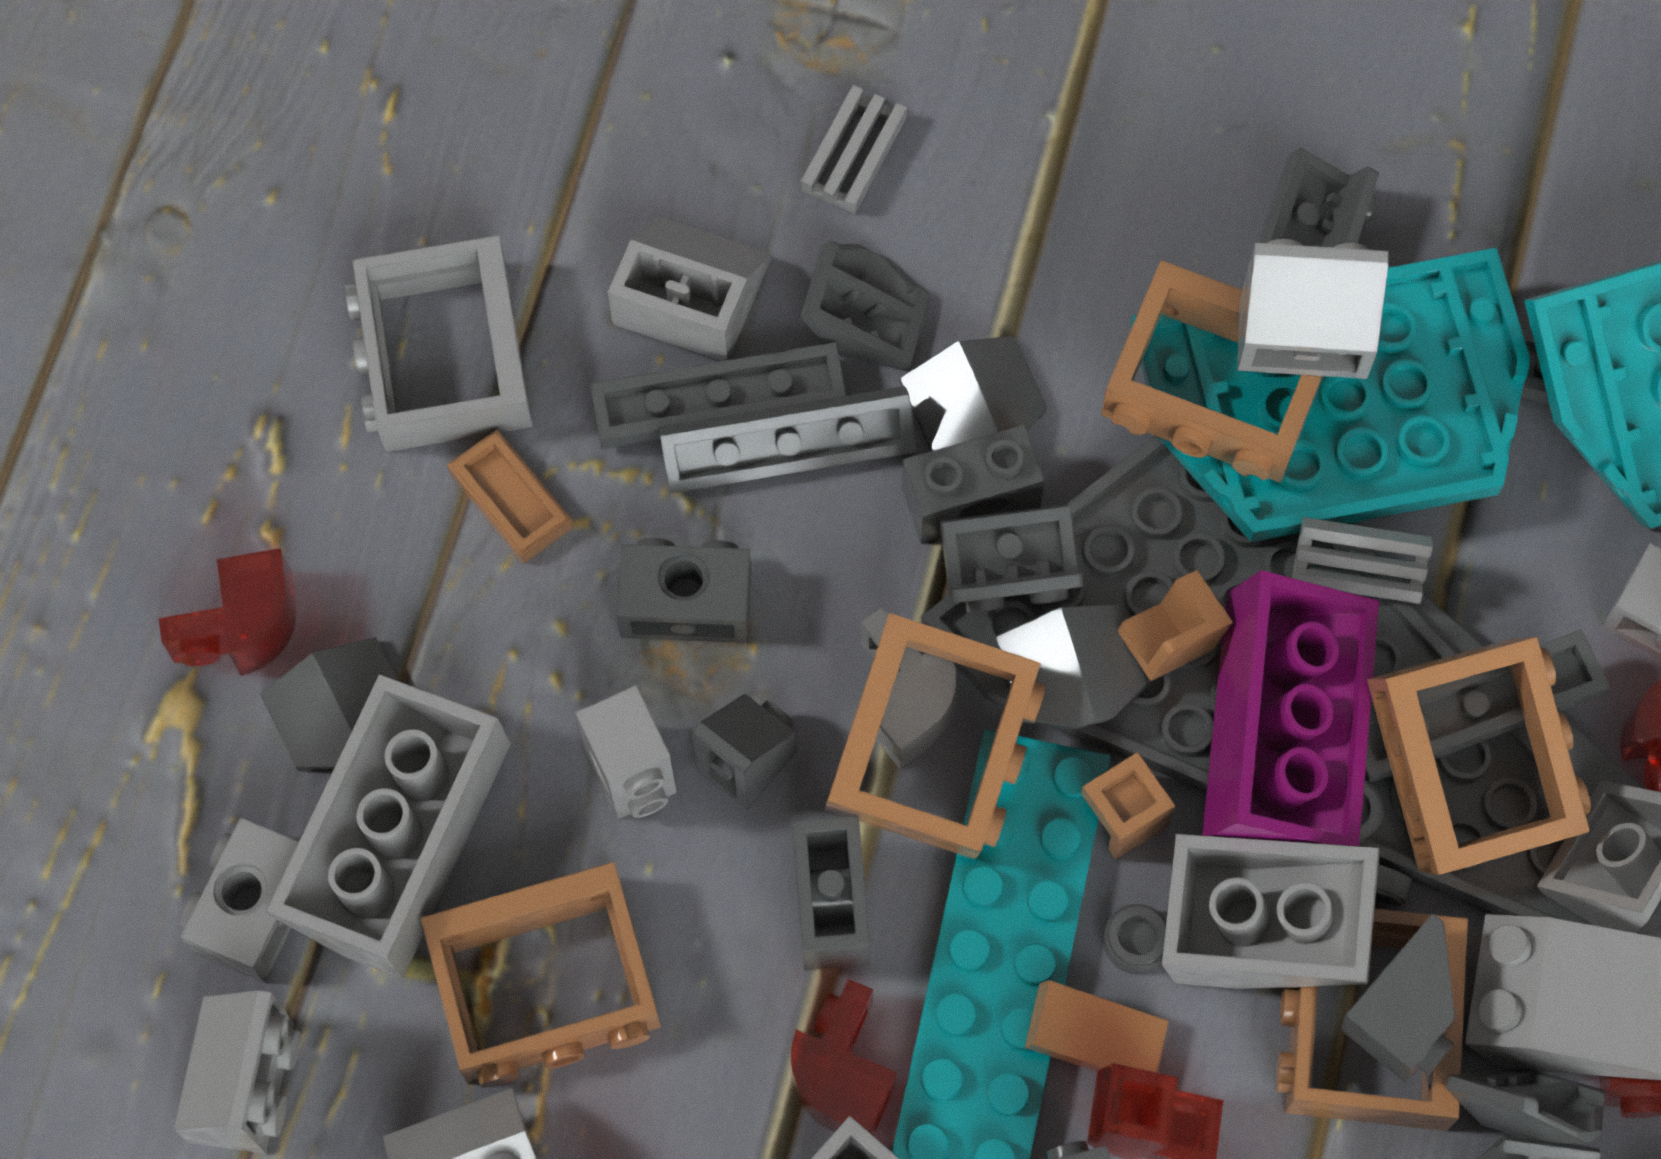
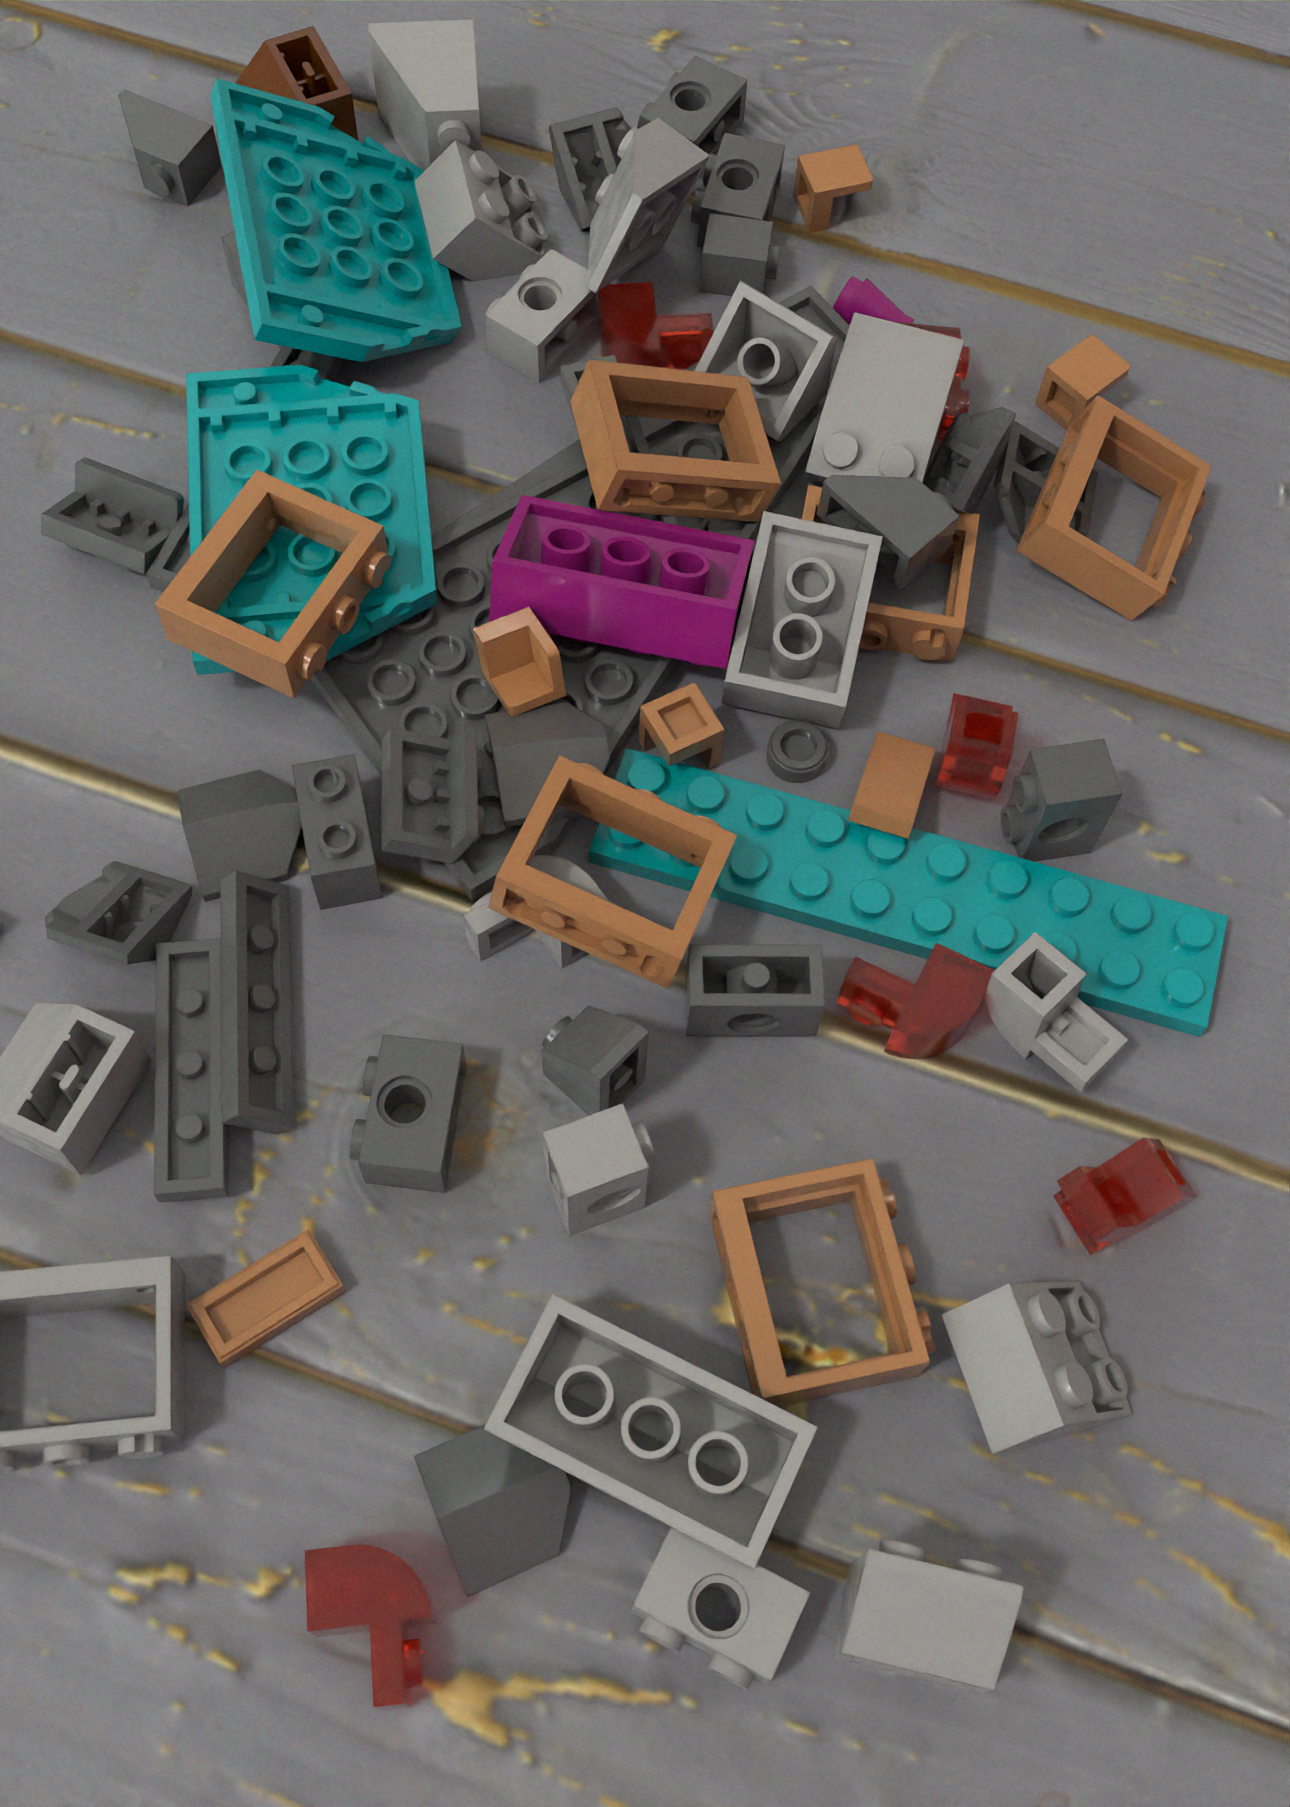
camera: 90 degrees left, 5 degrees down
slope [1237,239,1389,379] -> none
light grey tile [1292,517,1433,604] -> none

